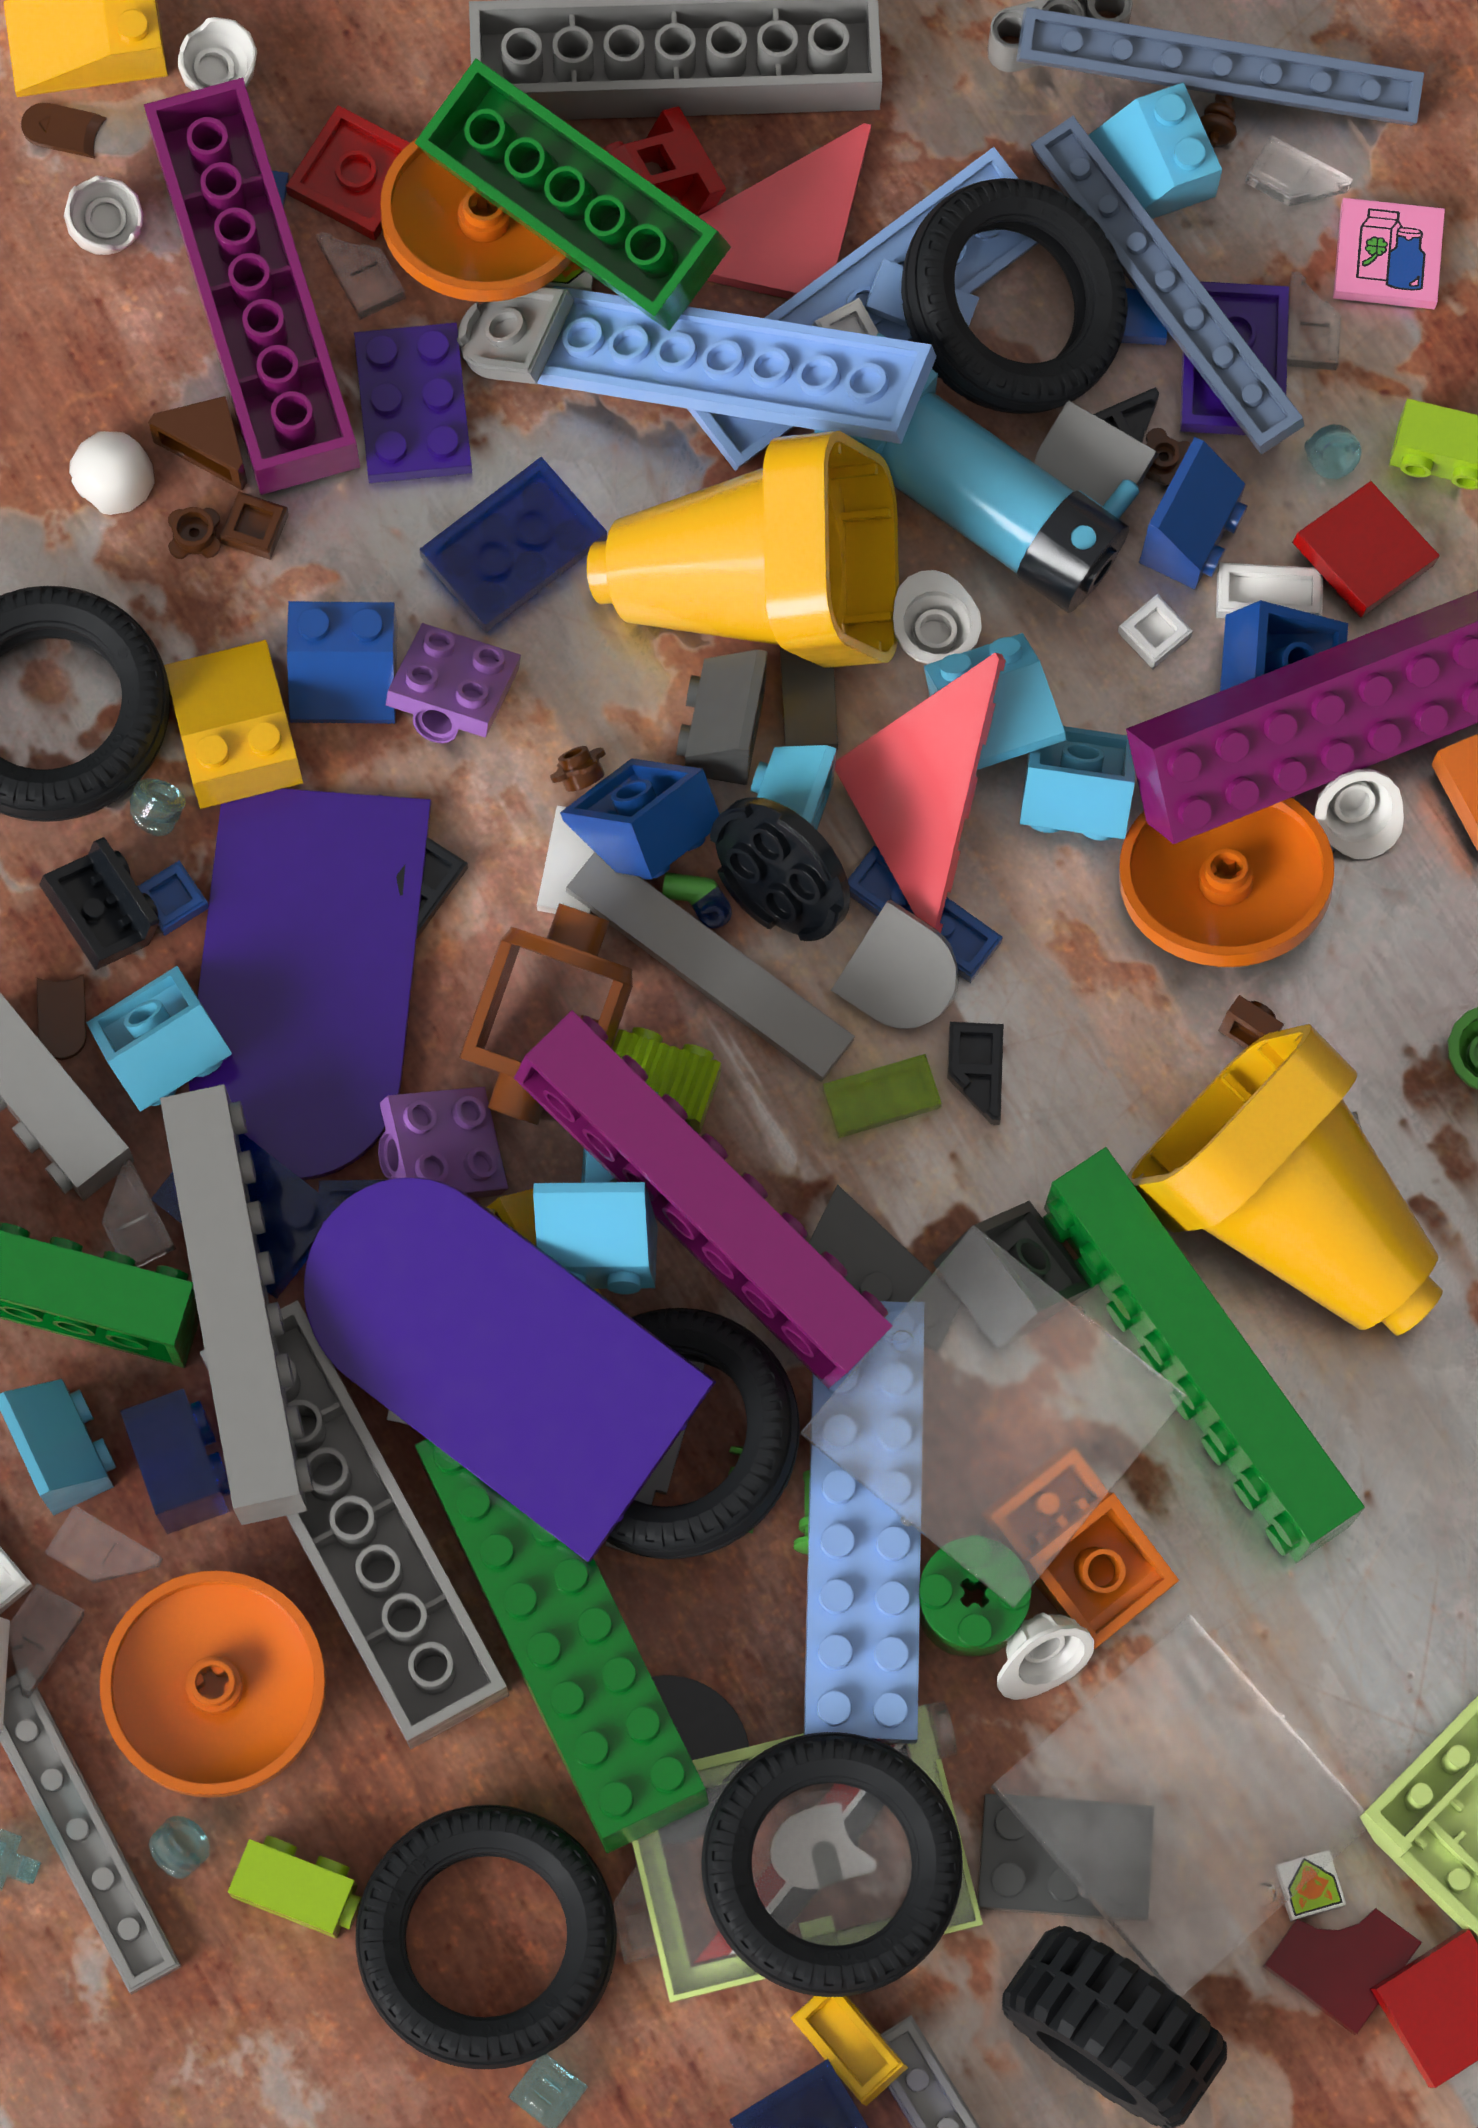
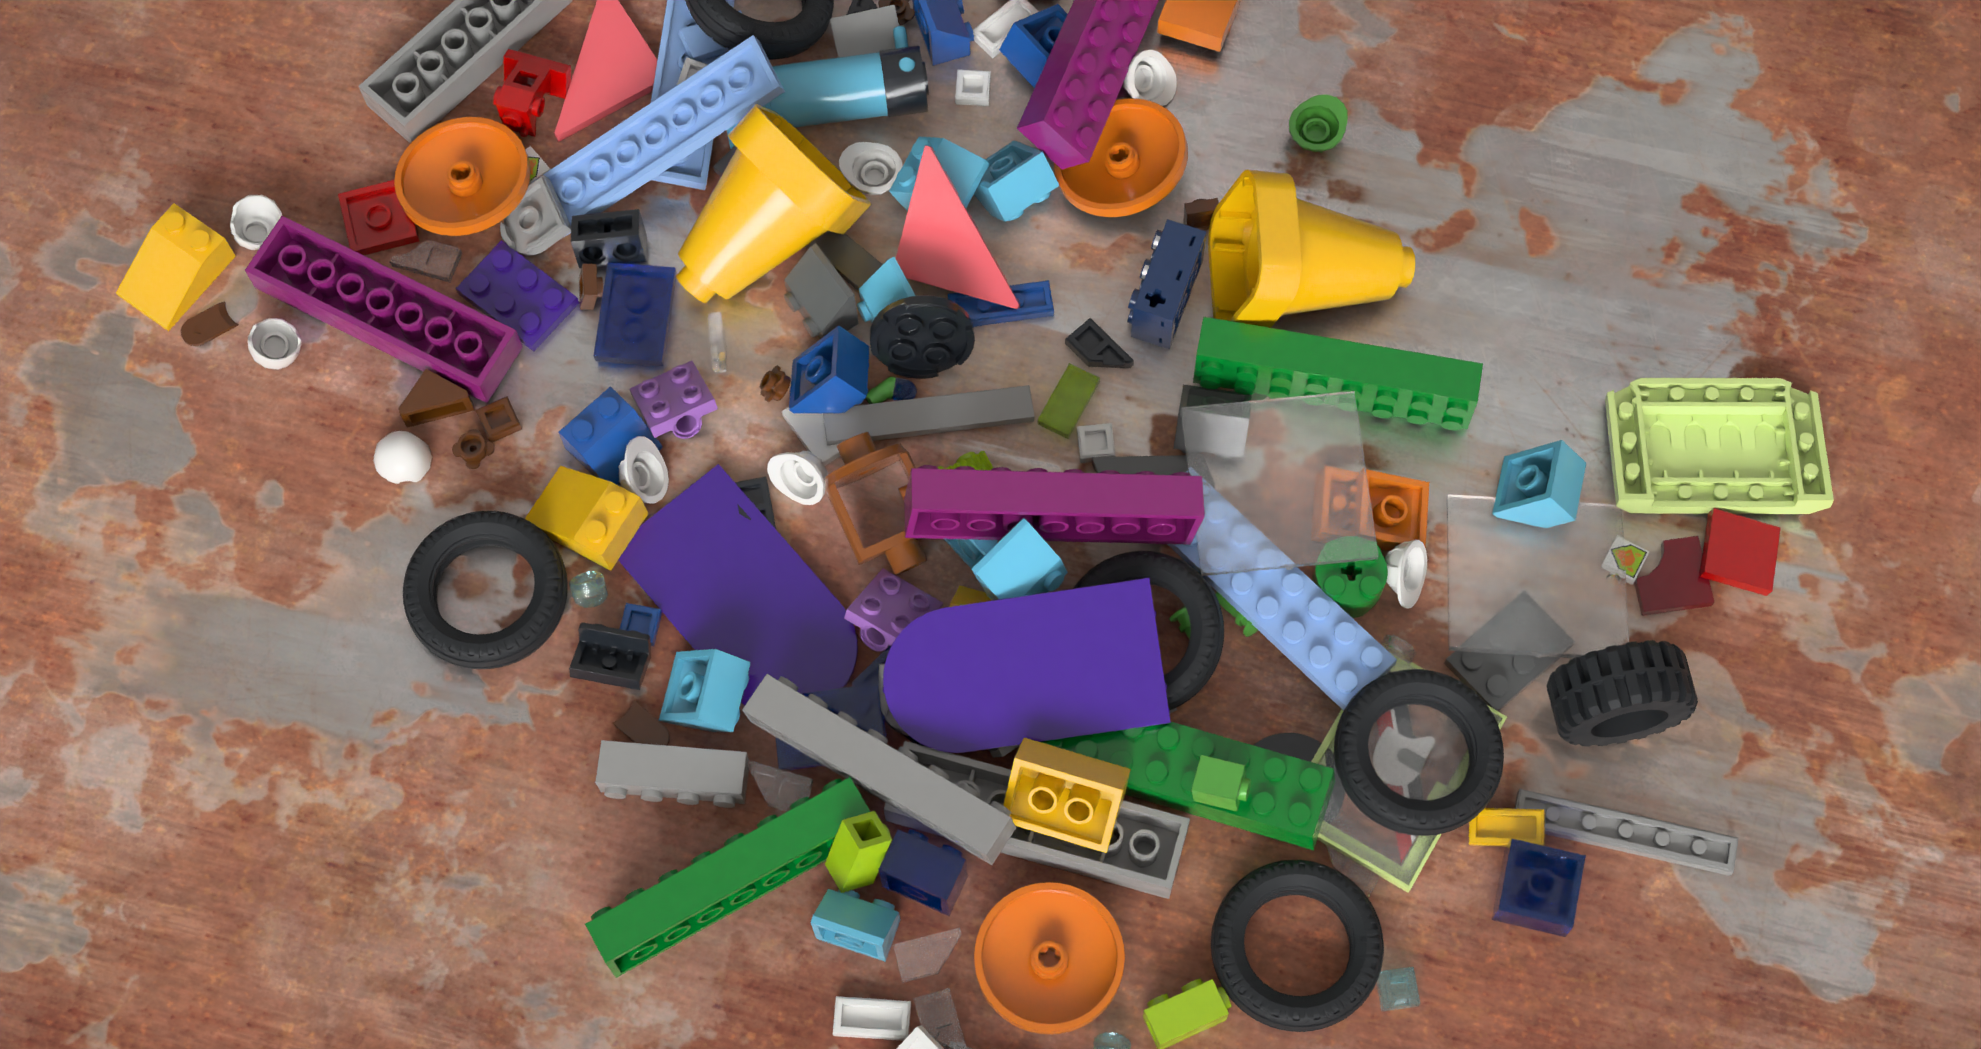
camera: 40 degrees left, 5 degrees down
green brick [414,58,731,331] -> none
light grey tile [831,899,959,1029] -> none
none -> black brick [571,209,647,268]
none -> reddish brown plate [578,264,603,310]
none -> white piece [618,436,669,504]
none -> clear tile [707,312,727,373]
none -> white piece [767,451,828,505]
none -> lime brick [825,811,892,893]
none -> yellow slope [1003,738,1131,853]
none -> white tile [1077,423,1116,463]
none -> dark blue piece [1127,219,1207,350]
none -> bright green brick [1191,755,1251,811]
none -> medium azure slope [1492,440,1586,528]

